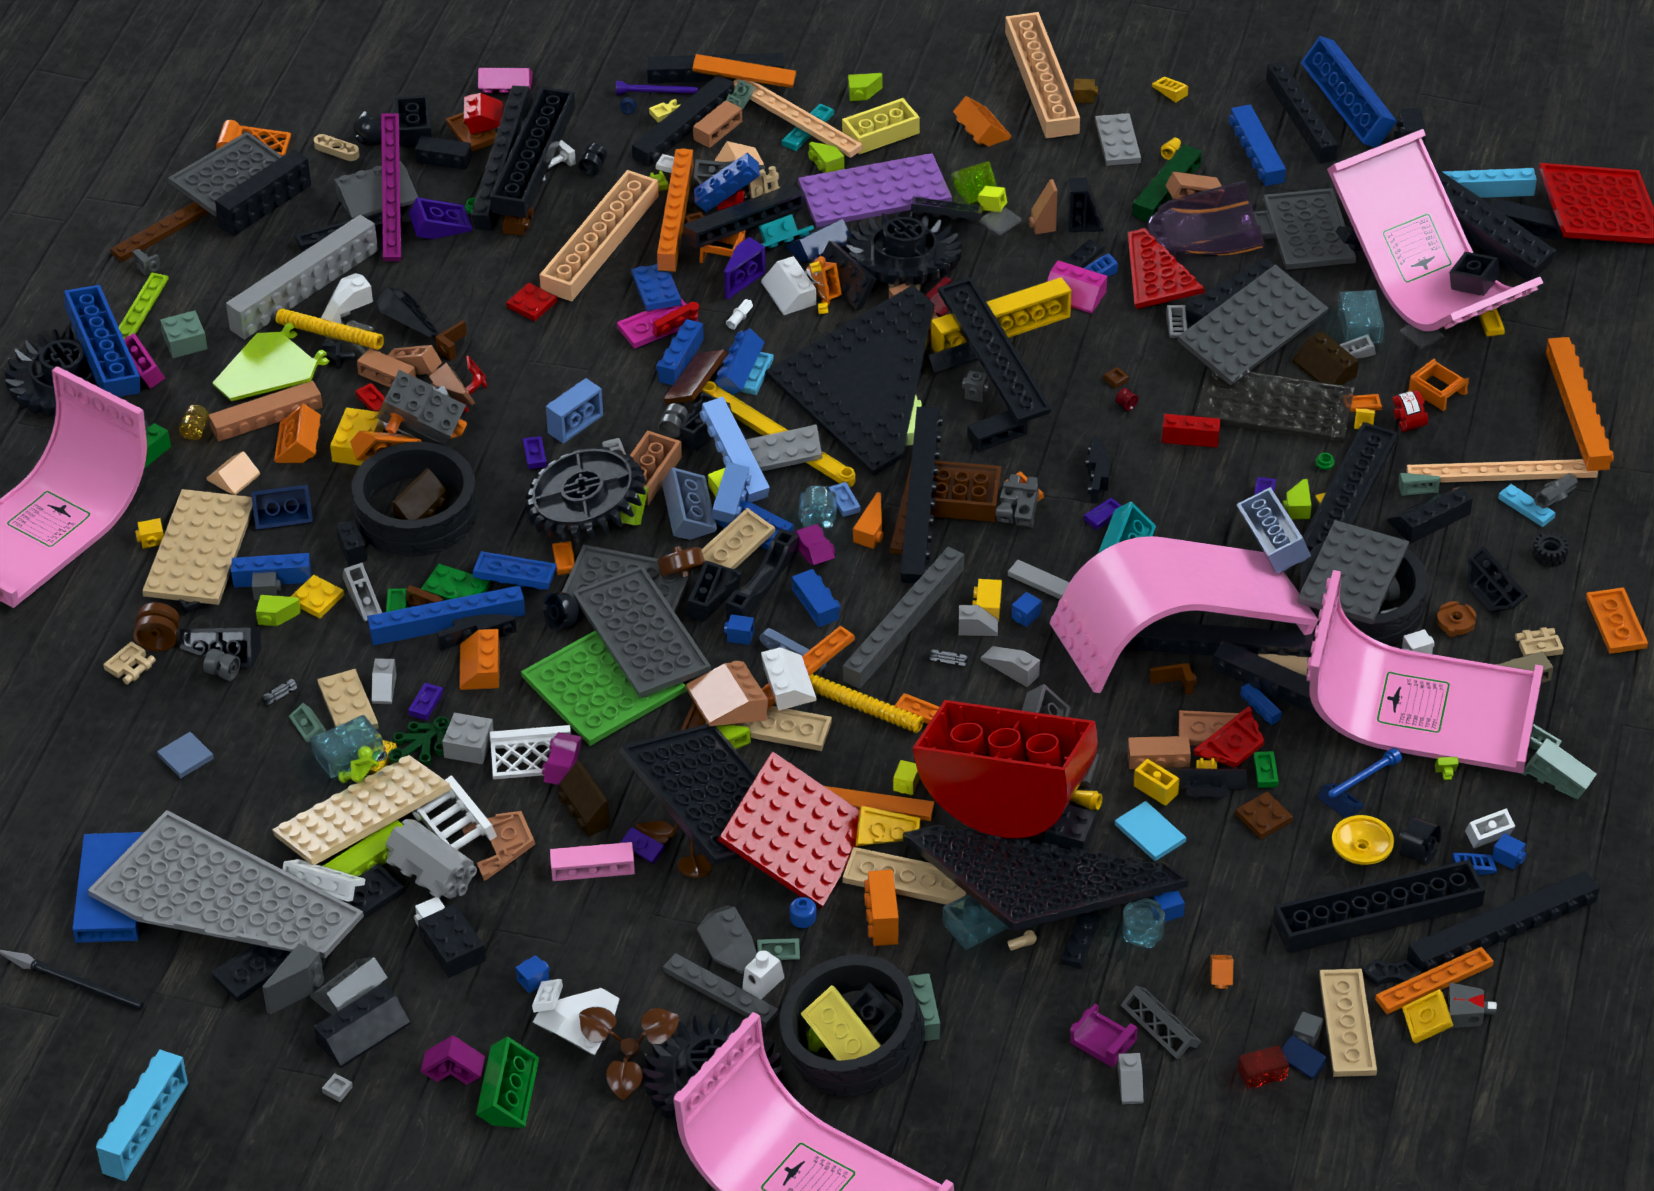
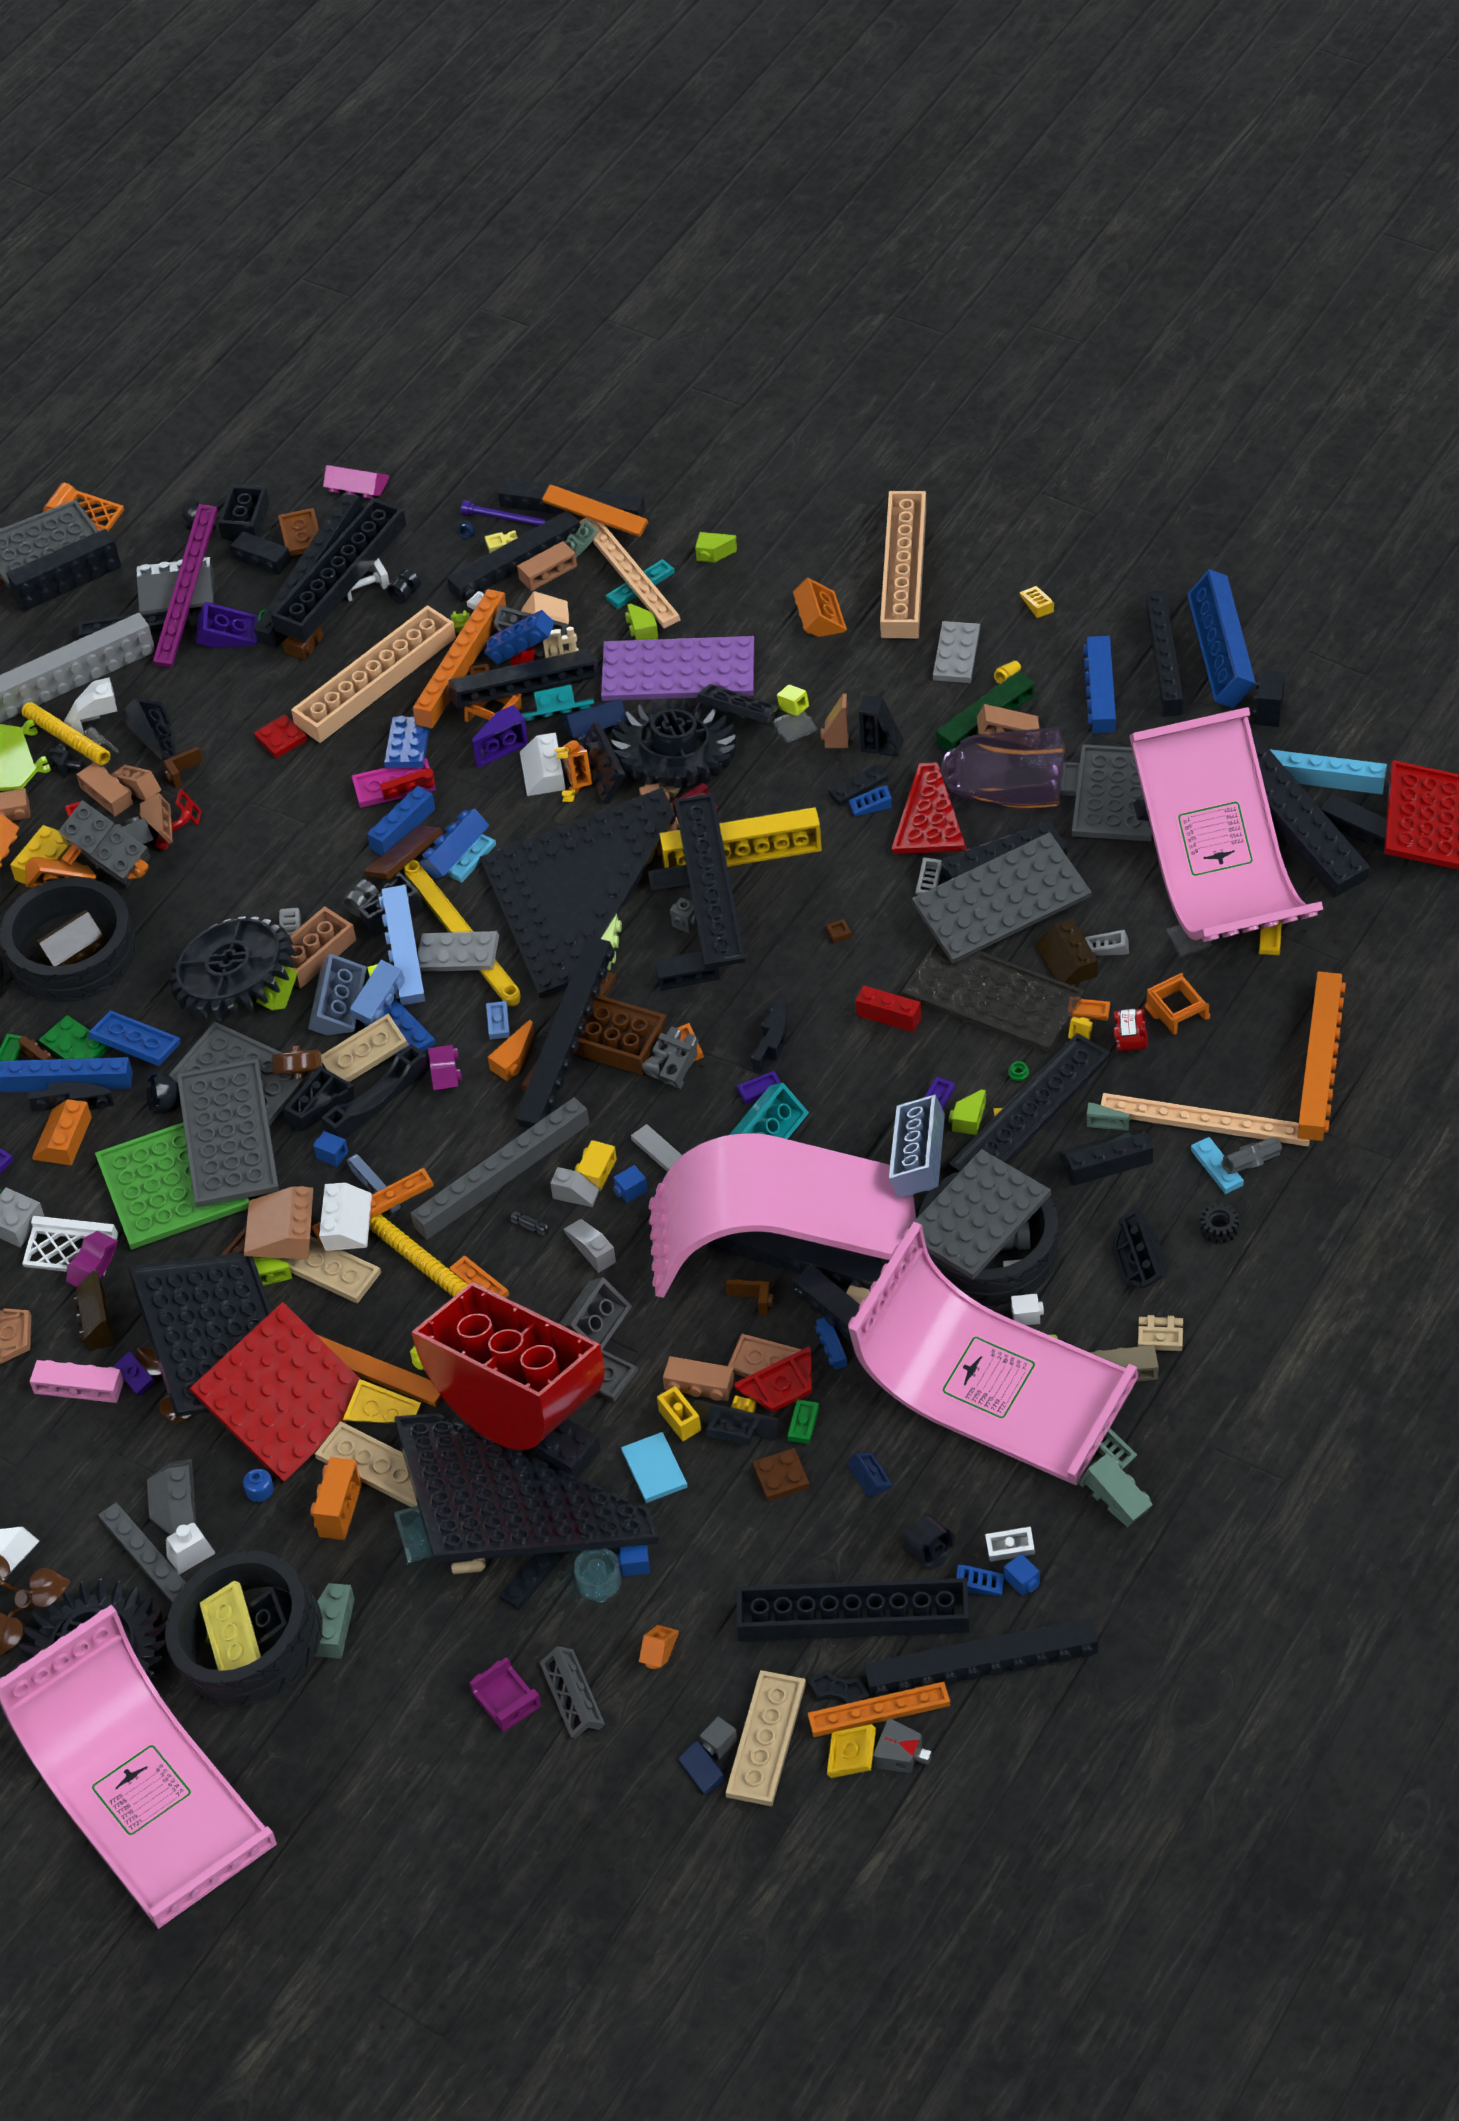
camera: 20 degrees right, 5 degrees up
tan beam [314,134,359,161] -> none
red slope [464,93,504,134] -> none
dark purple plate [523,436,547,469] -> none
medium blue brick [546,378,603,444] -> none
orange tile [552,541,575,575] -> none
white axle [726,299,753,329] -> none
sand green slope [757,938,800,960] -> none
blue brick [792,569,841,627] -> none
clear light blue brick [798,486,837,528] -> none
light yellow brick [842,98,920,154] -> none
clear neon green slope [951,161,997,204] -> none
dark pink slope [1047,260,1107,314] -> none
yellow cone [1071,790,1102,811] -> none
pearl gold brick [1074,79,1098,103] -> none
dark red wheel [1115,388,1139,411] -> none
light grey slope [1117,1053,1144,1104] -> none
clear red brick [1238,1045,1289,1089] -> none
blue piece [1328,748,1402,798] -> none
yellow dish [1332,815,1394,865] -> none
clear light blue brick [1338,290,1384,343] -> none
lime tile [1435,757,1459,780] -> none
dark orange plate [1437,601,1476,637] -> none
black brick [1449,251,1500,296] -> none
orange plate [1586,587,1648,654] -> none

